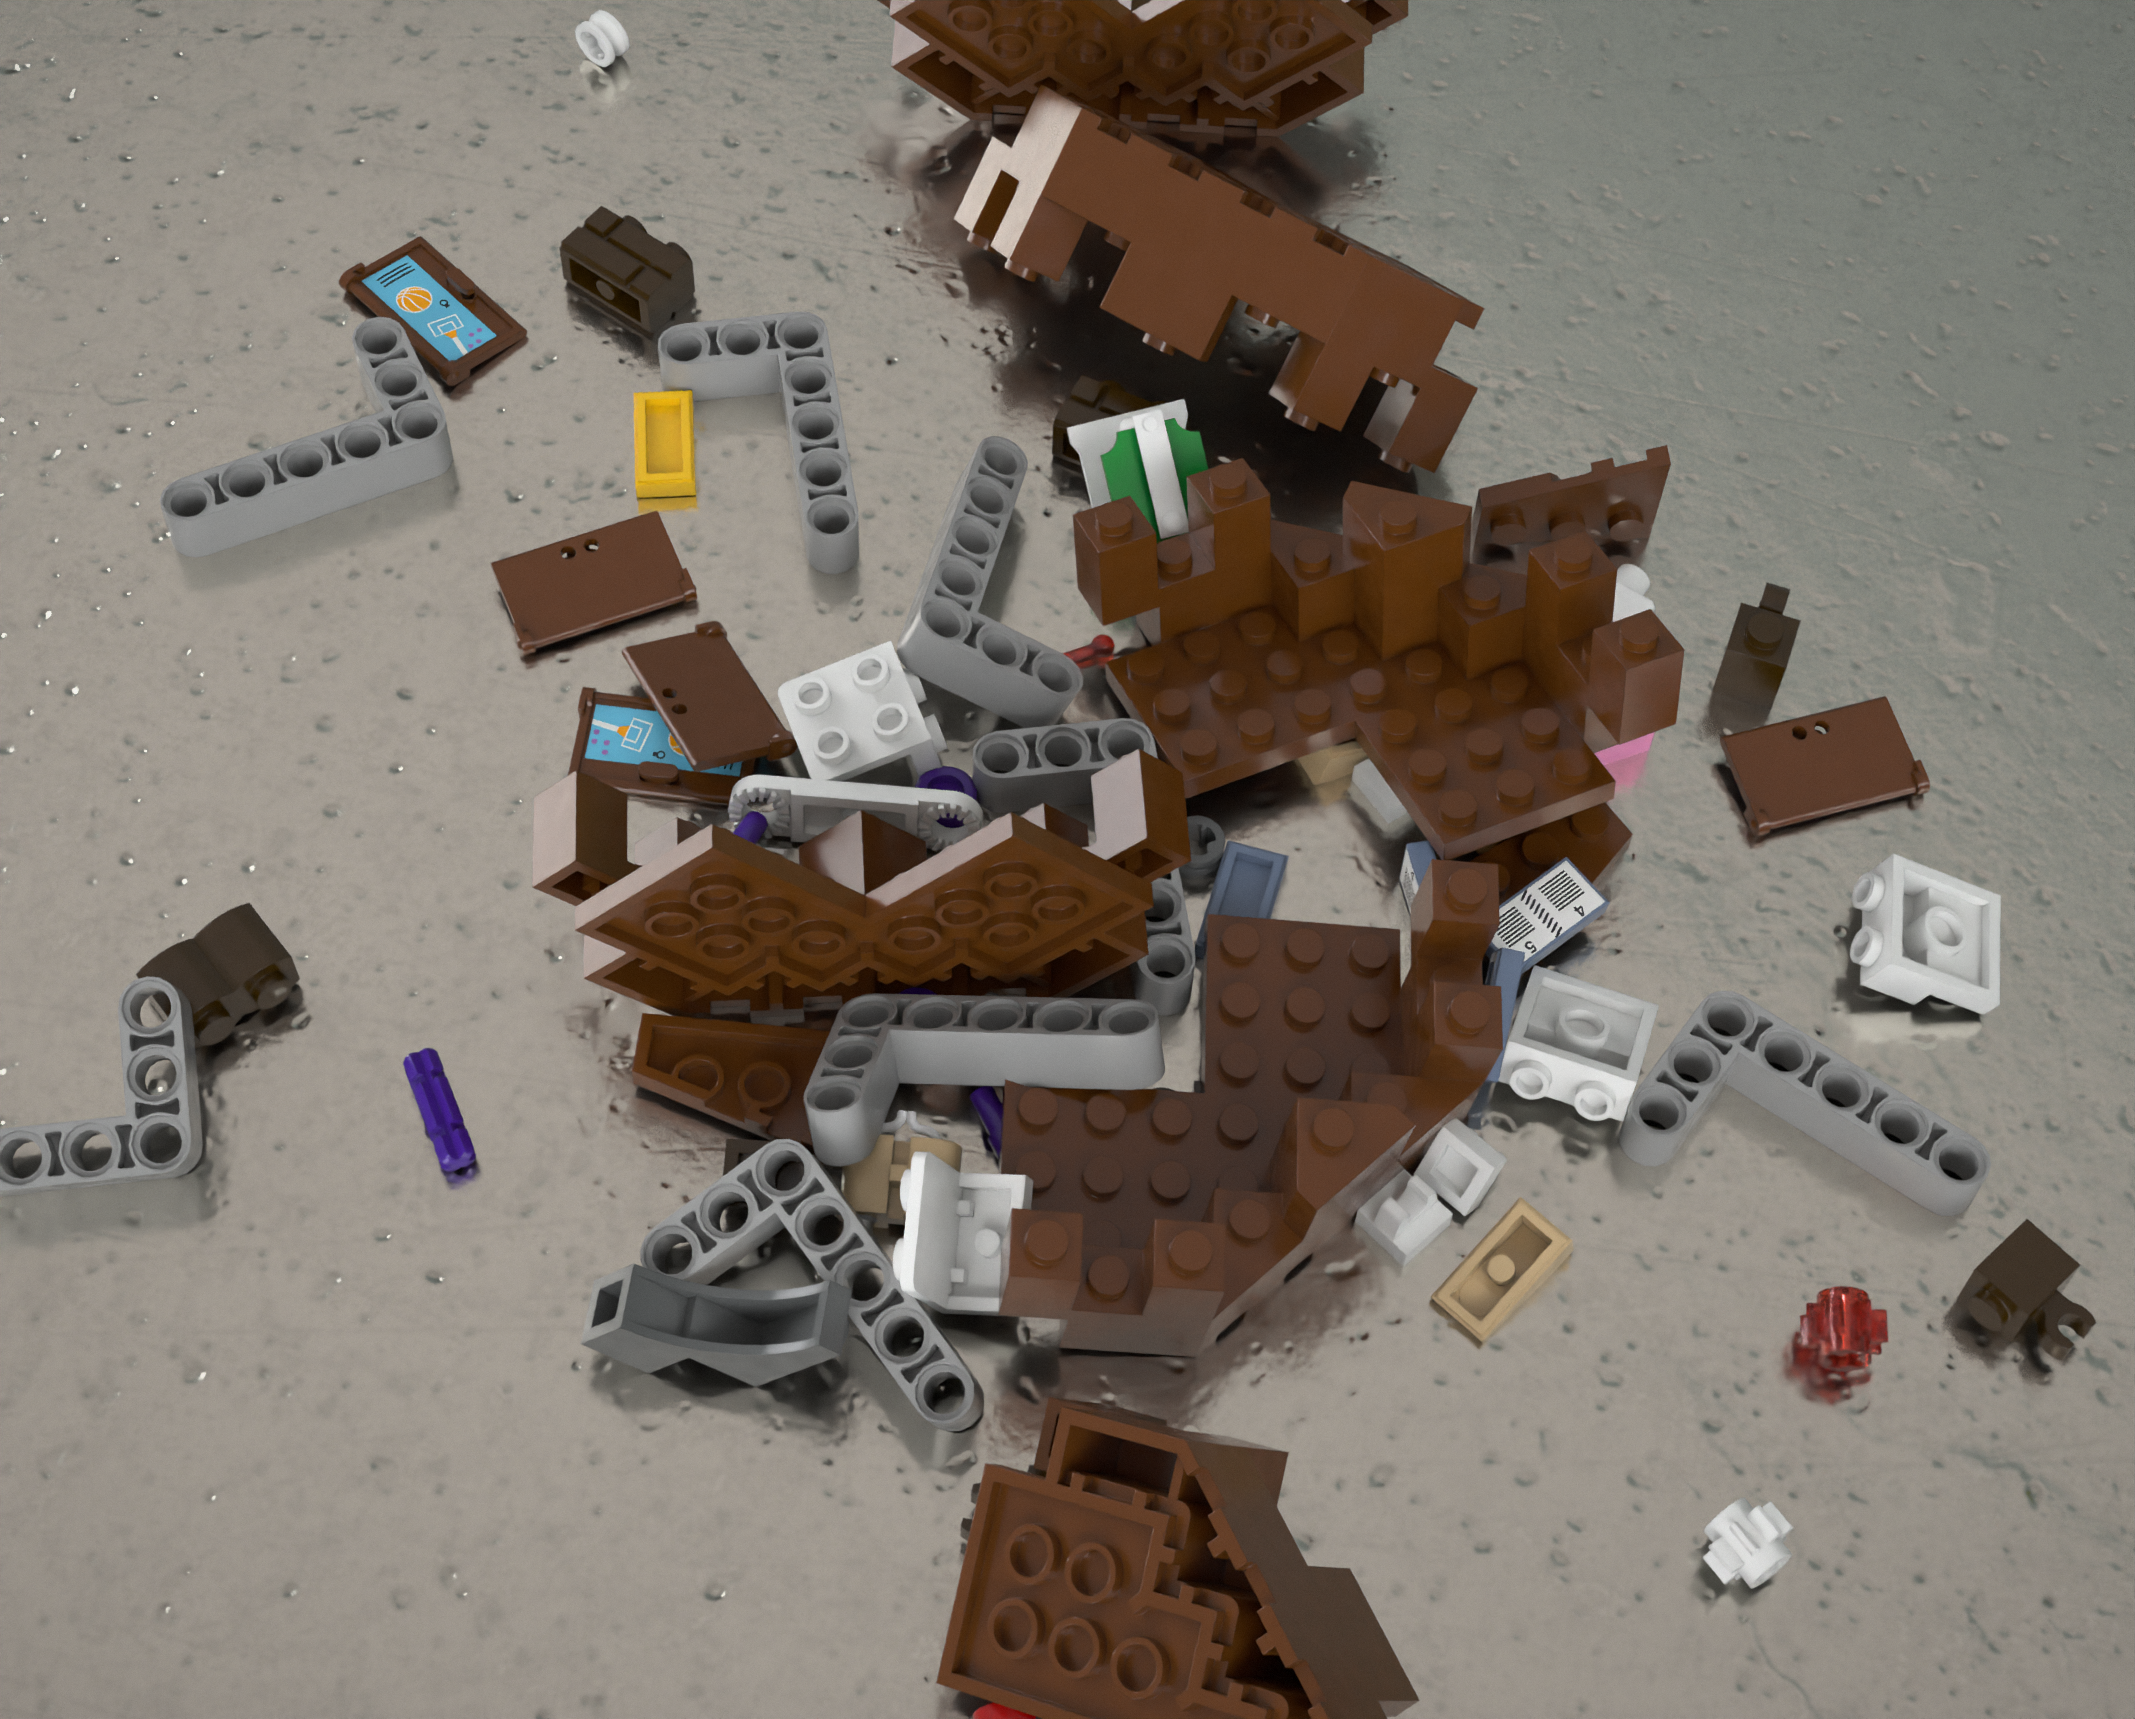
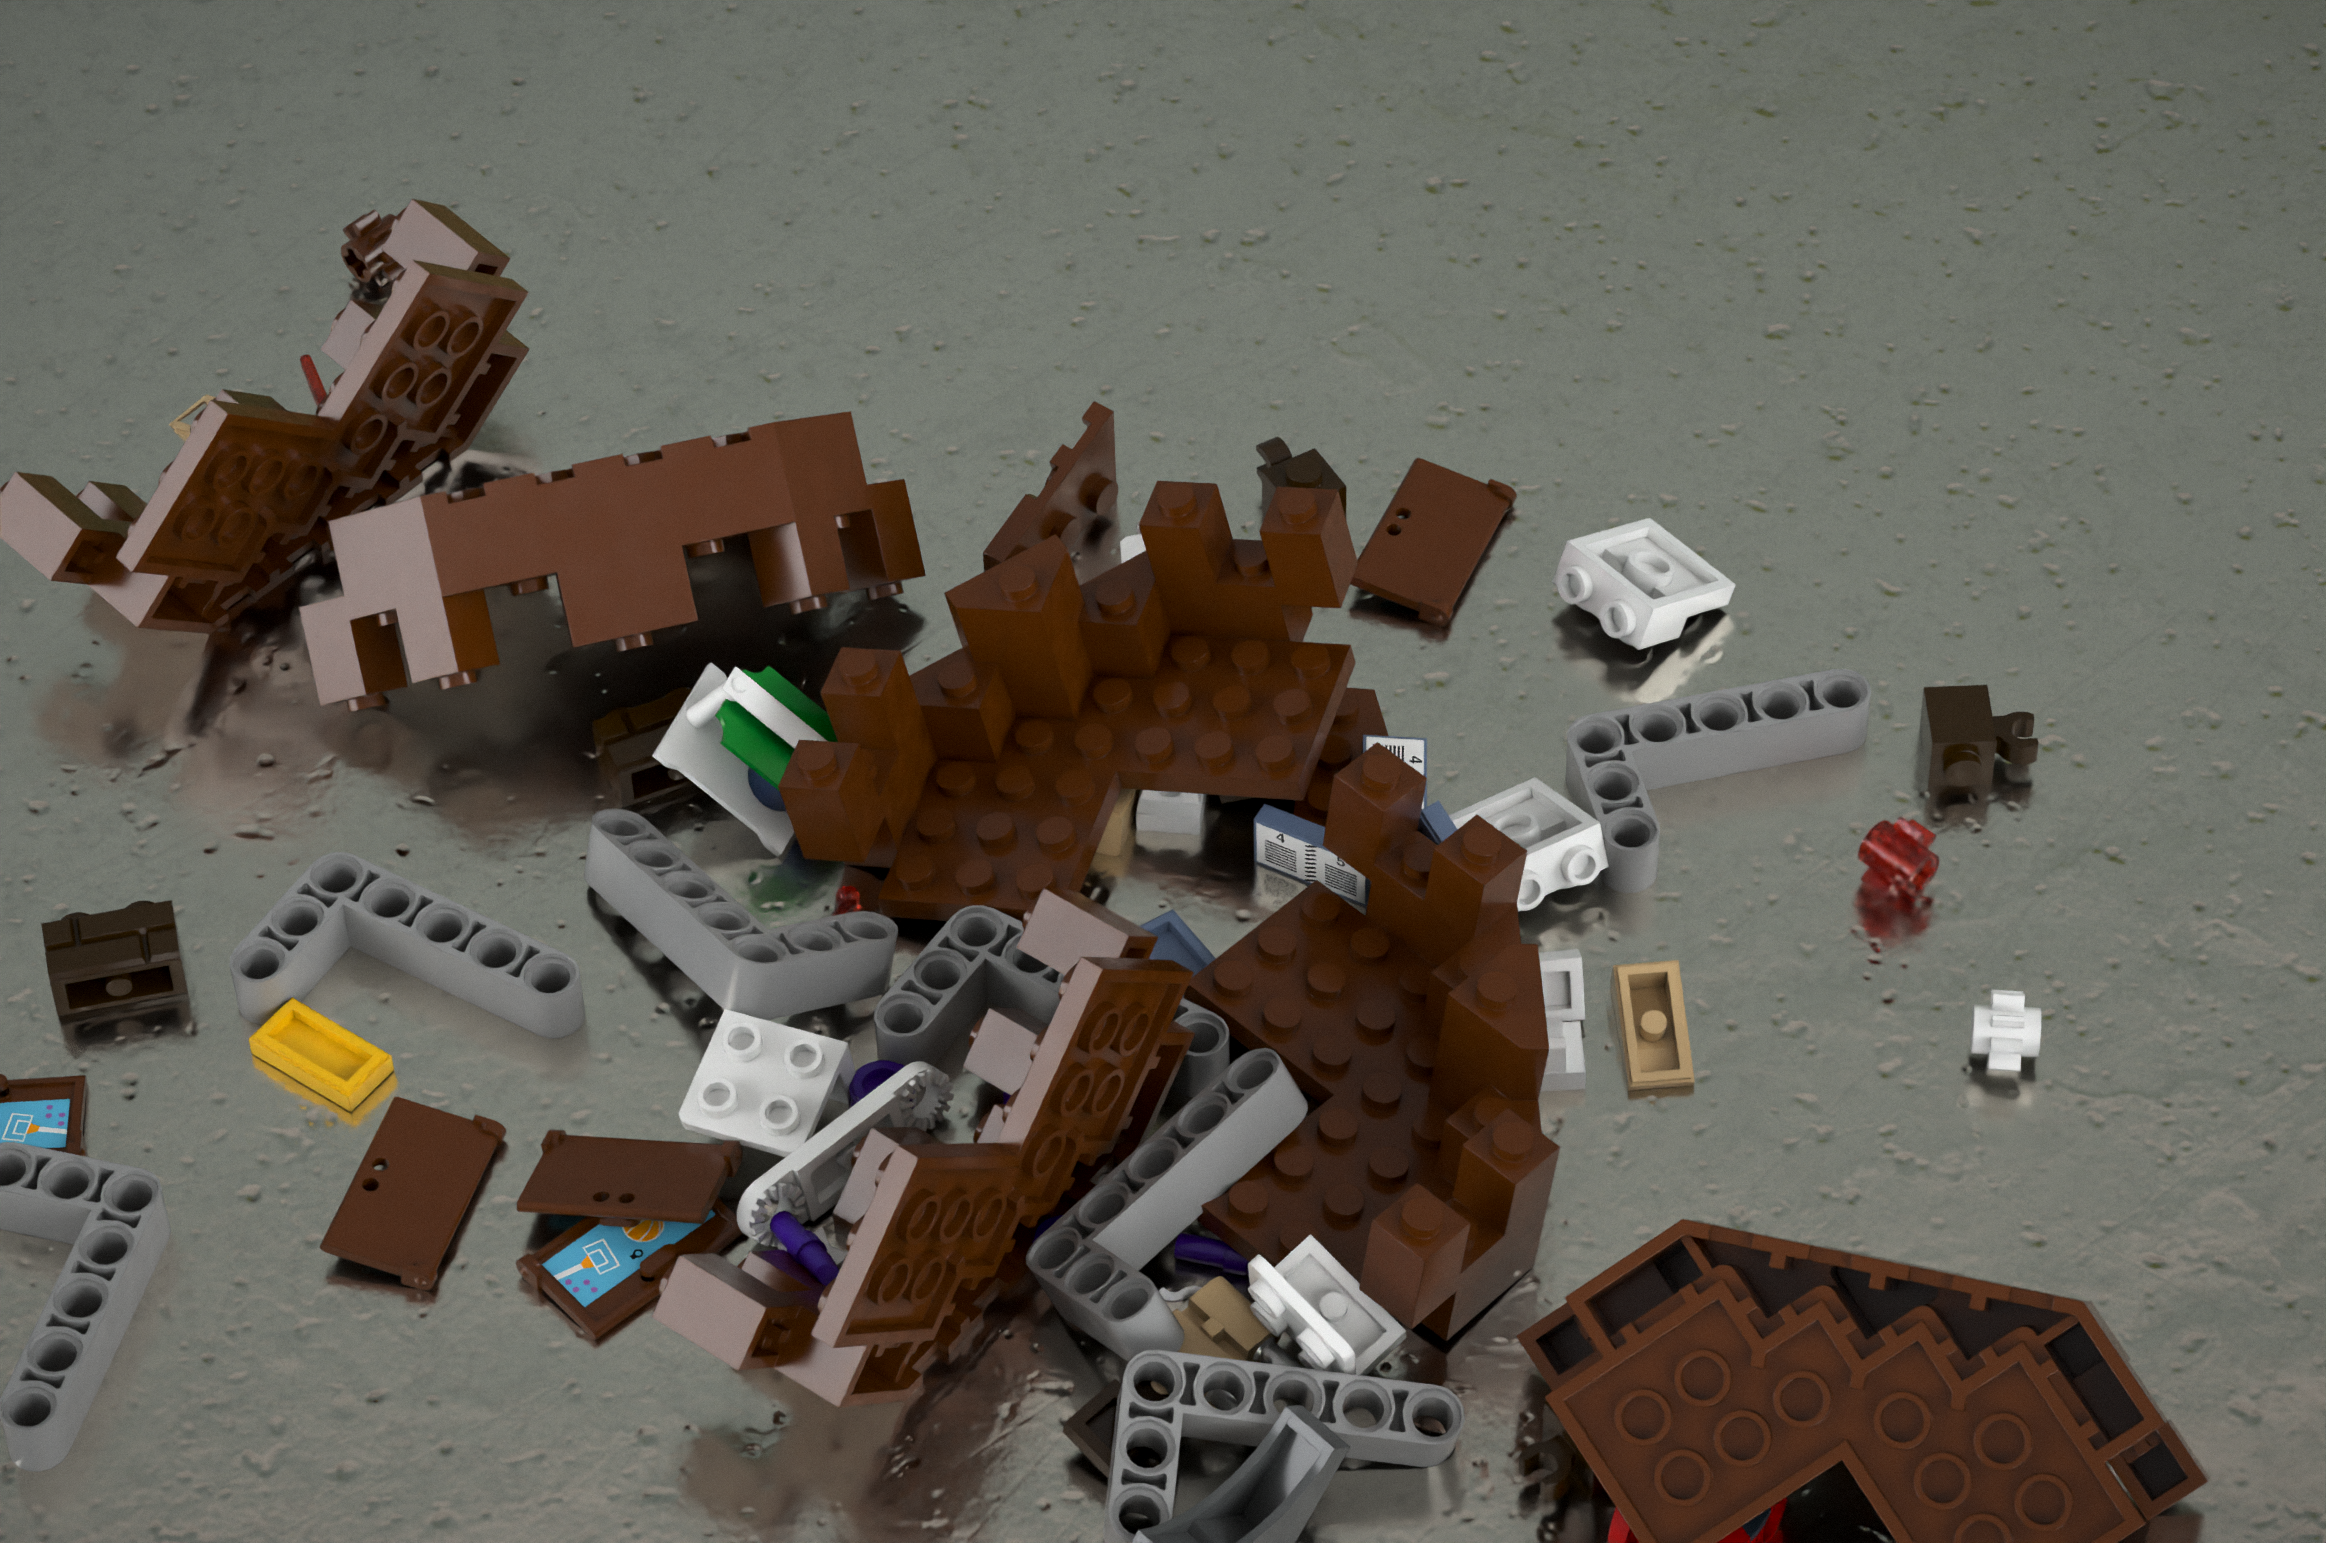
camera: 45 degrees left, 10 degrees down
reddish brown wing [632,1013,830,1155] -> none

